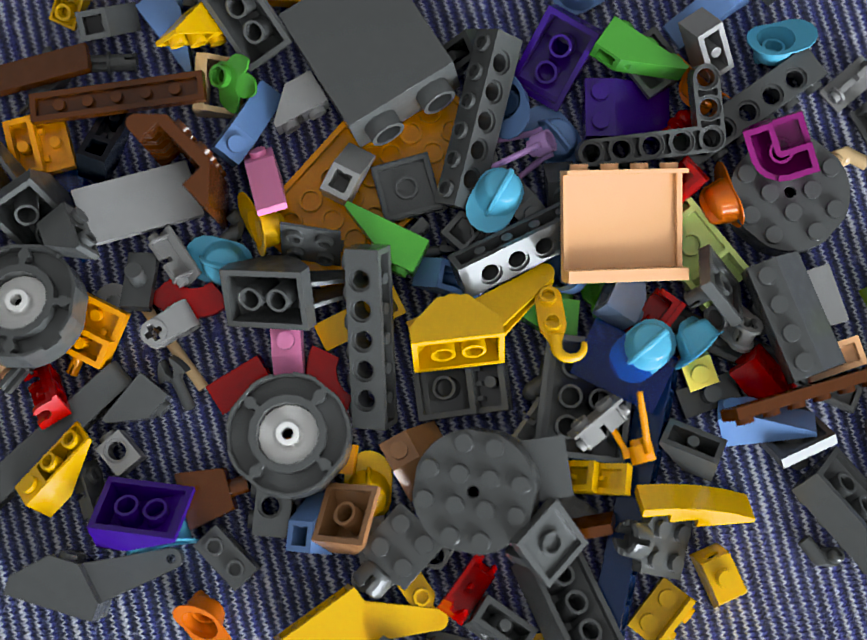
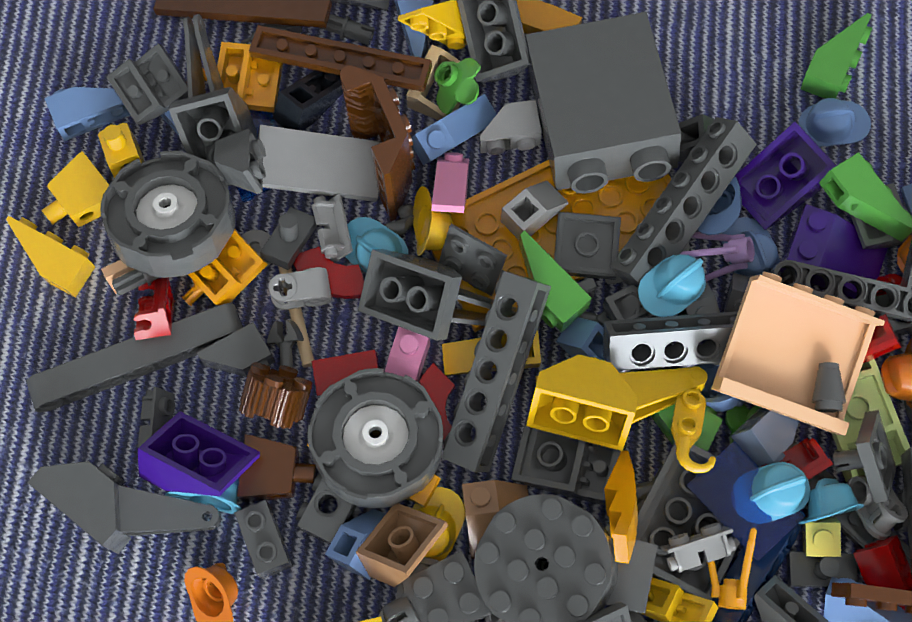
camera: 20 degrees right, 10 degrees down
yellow slope [14,421,92,518] -> none
light grey brick [95,429,147,477] -> none
none -> reddish brown brick [239,362,313,429]
none -> light orange slope [604,450,638,563]
none -> dark grey cone [812,362,846,413]

